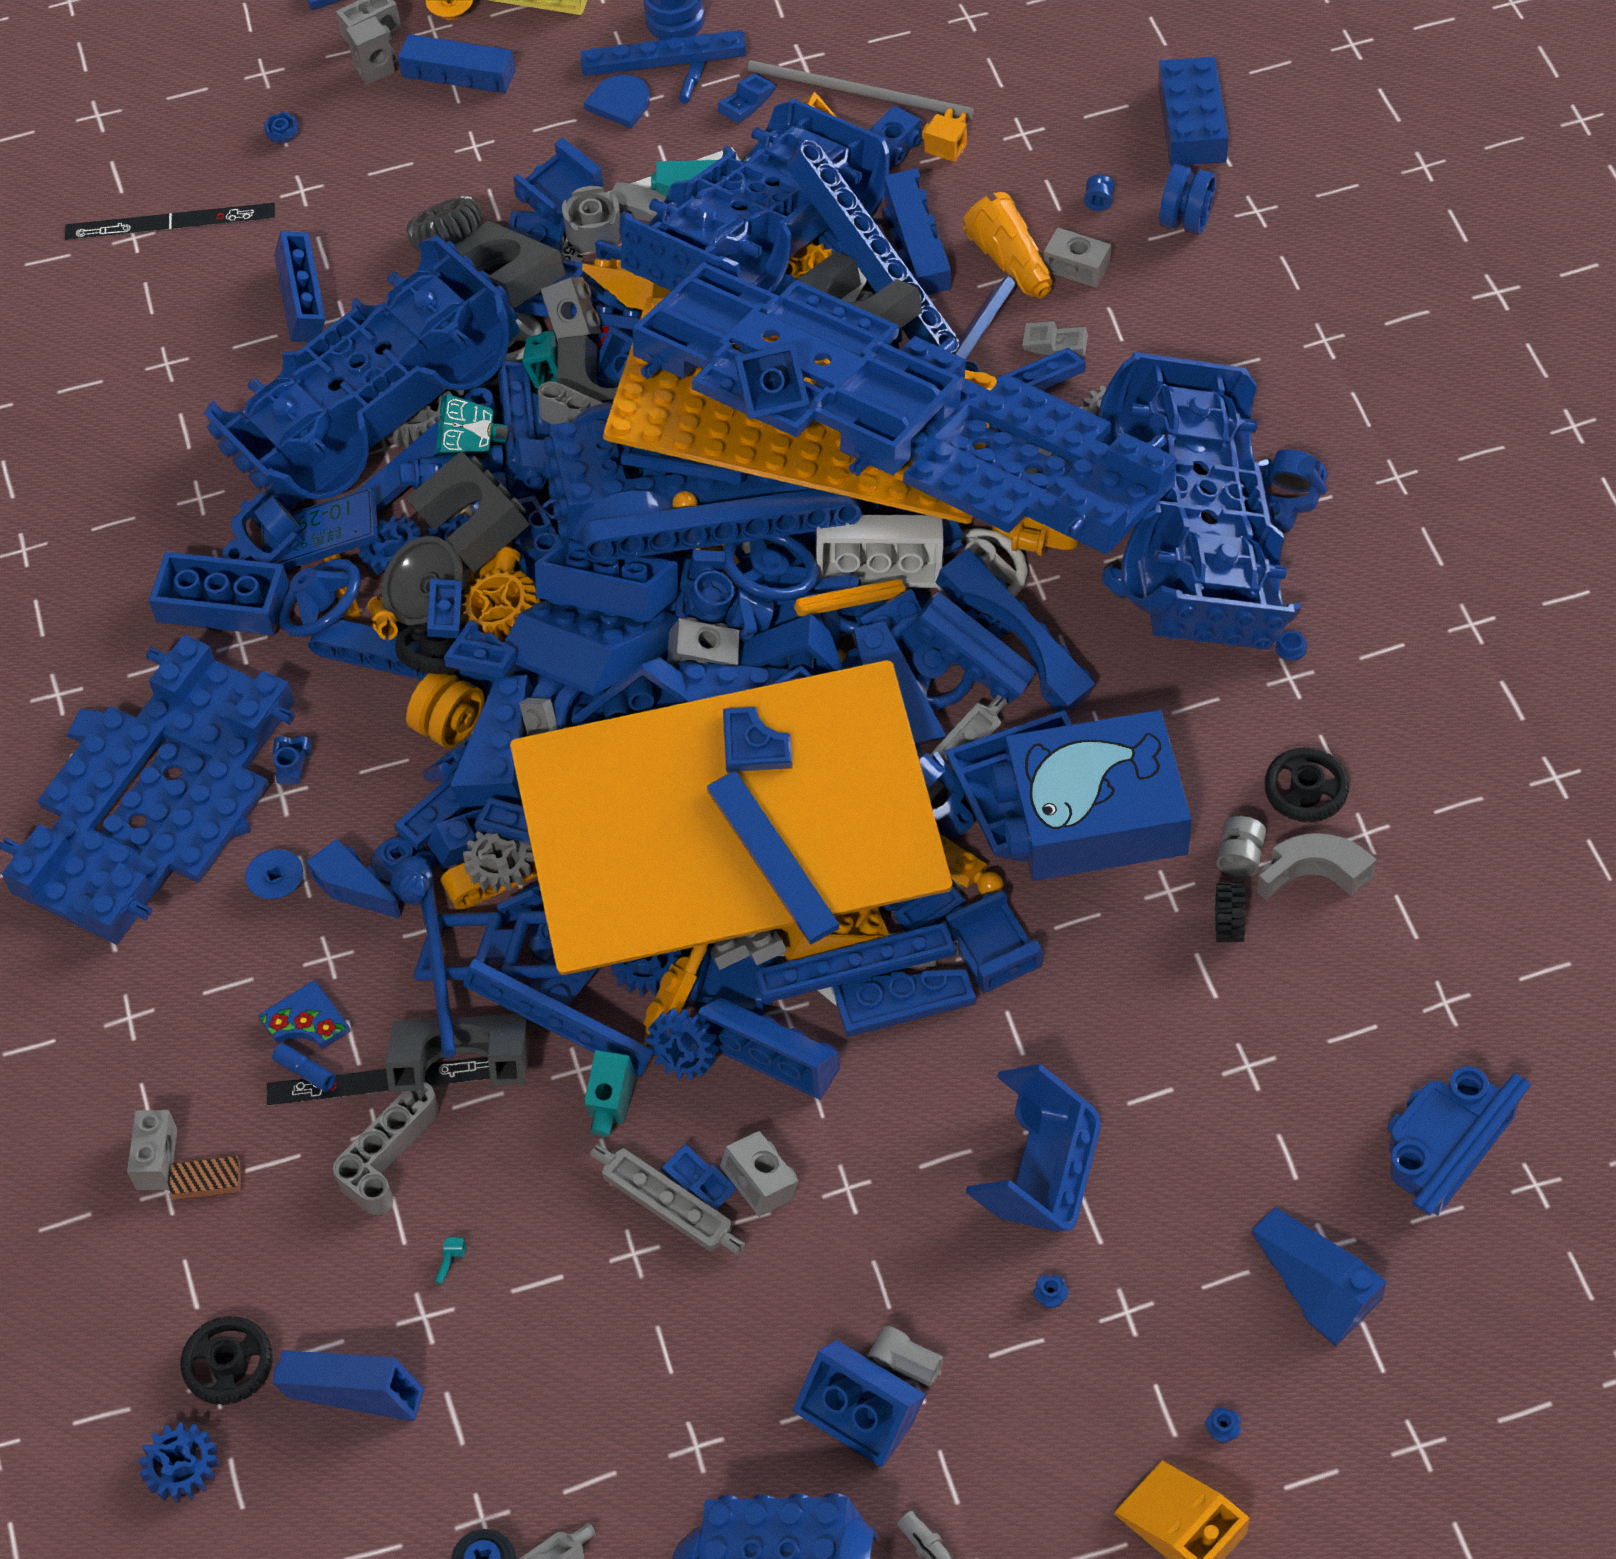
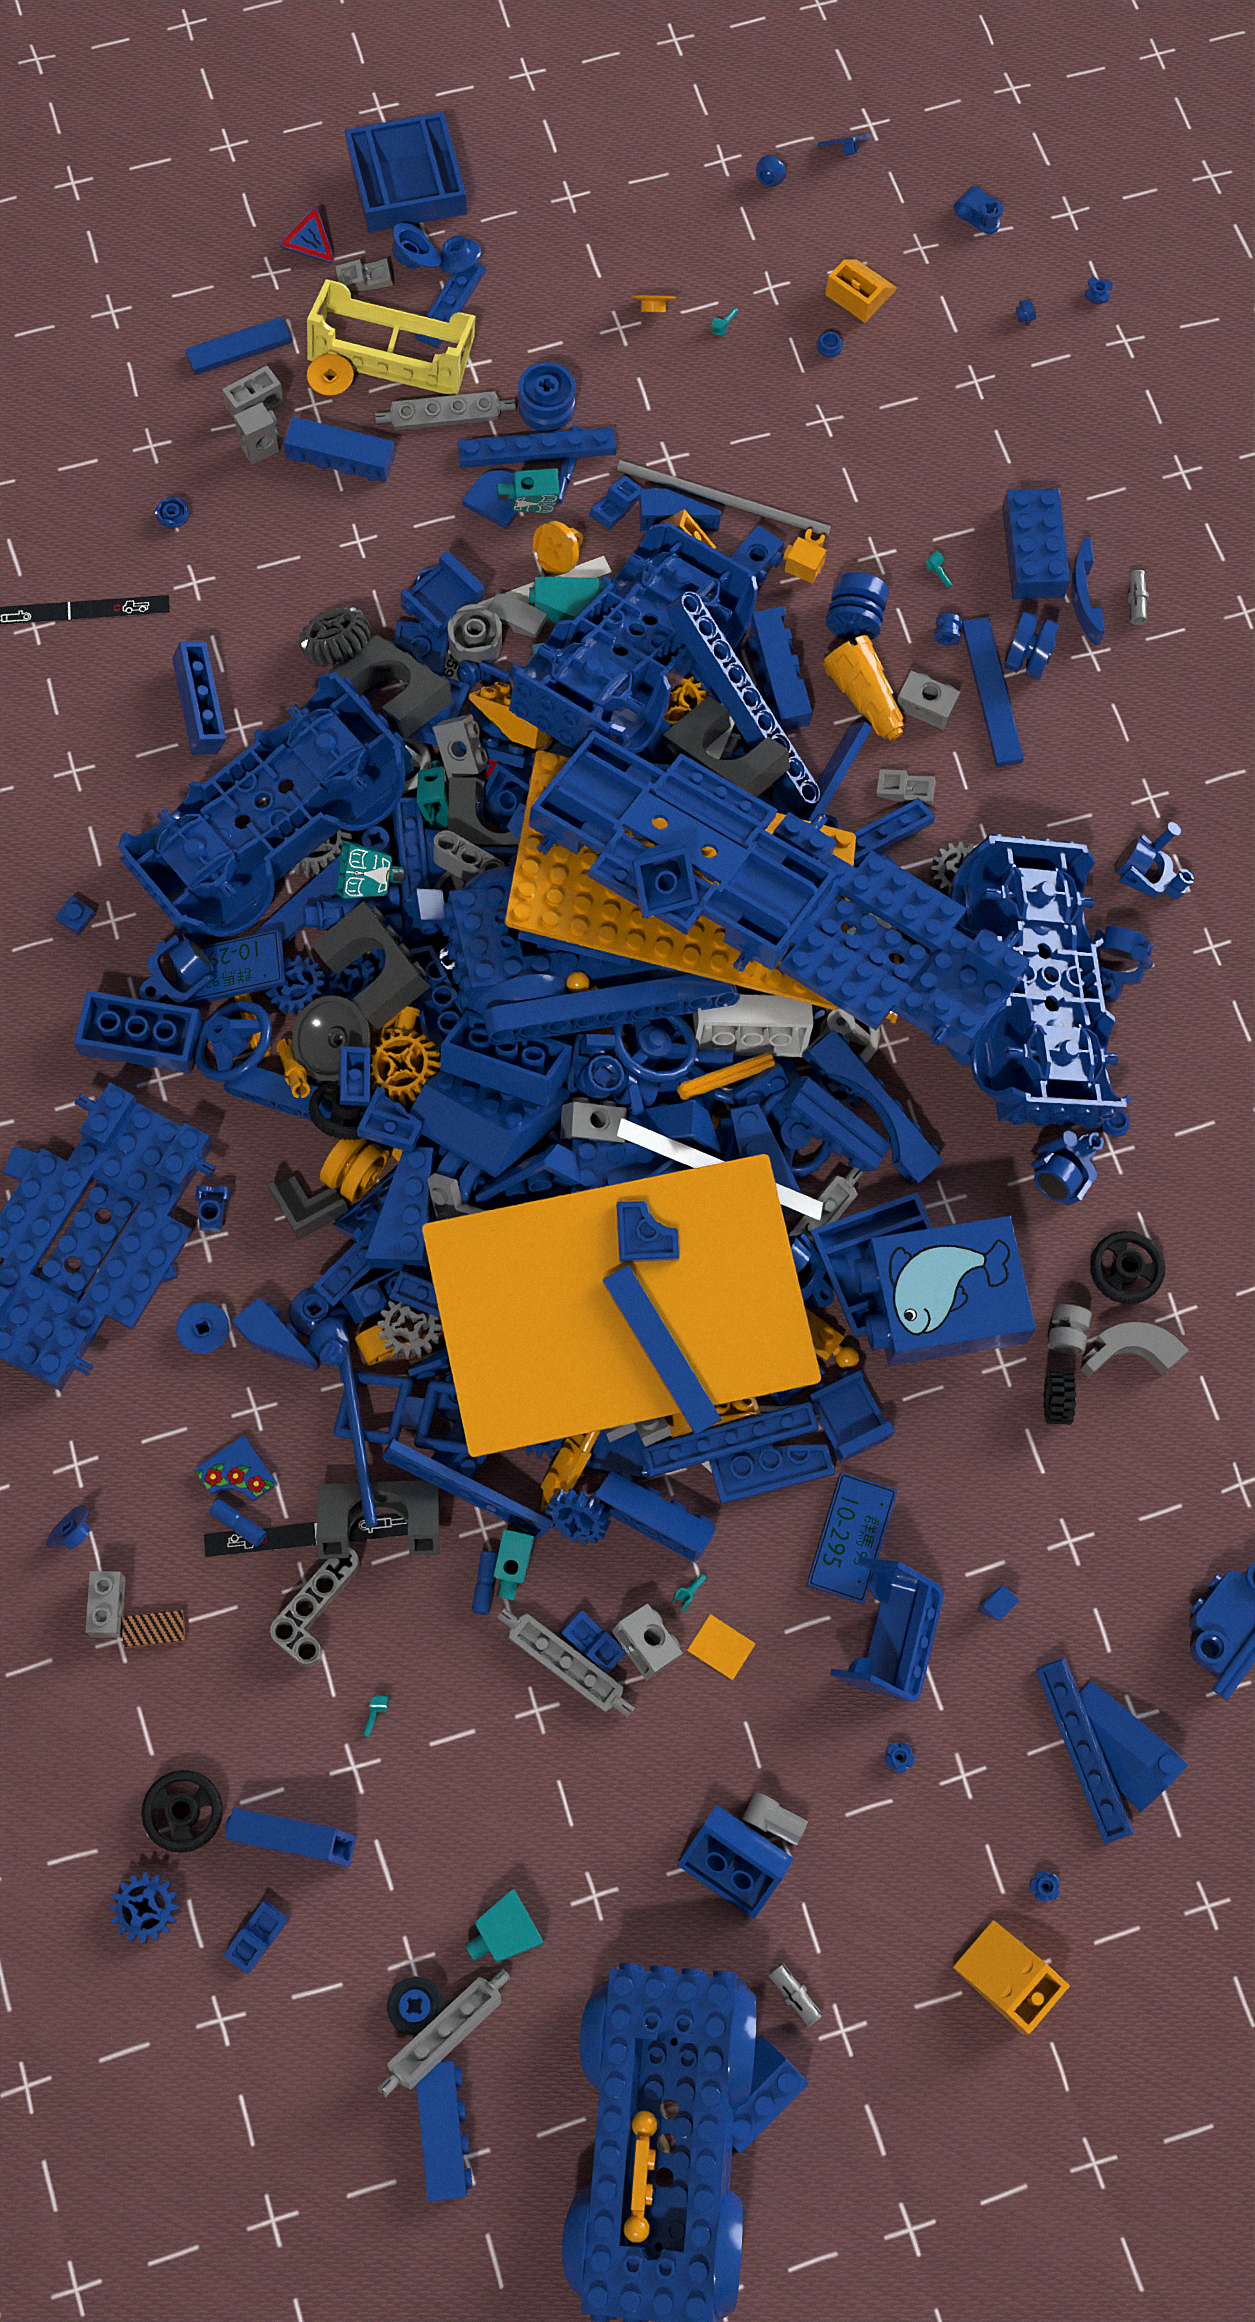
camera: 10 degrees left, 15 degrees up
none -> blue piece [46,1505,90,1550]
none -> blue plate [55,896,96,936]
none -> blue slope [223,1900,290,1975]
none -> dark grey panel [267,1176,348,1240]
none -> light grey plate [375,391,516,431]
none -> blue plate [457,661,481,688]
none -> teal torso [465,1889,544,1963]
none -> blue piece [471,1551,498,1615]
none -> teal torso [496,469,559,514]
none -> light orange tile [532,521,583,576]
none -> white sticker [617,1118,823,1220]
none -> blue slope [639,488,721,531]
none -> teal hand [671,1574,707,1612]
none -> light orange sticker [687,1614,756,1680]
none -> blue tile [807,1472,898,1605]
none -> blue wheel [826,572,889,641]
none -> teal hand [926,551,952,588]
none -> blue tile [962,617,1024,767]
none -> blue slope [978,1585,1019,1621]
none -> blue piece [1030,1131,1104,1206]
none -> blue tile [1036,1658,1135,1845]
none -> blue slope [1071,538,1105,645]
none -> blue piece [1114,822,1194,899]
none -> light grey pin [1128,570,1149,625]

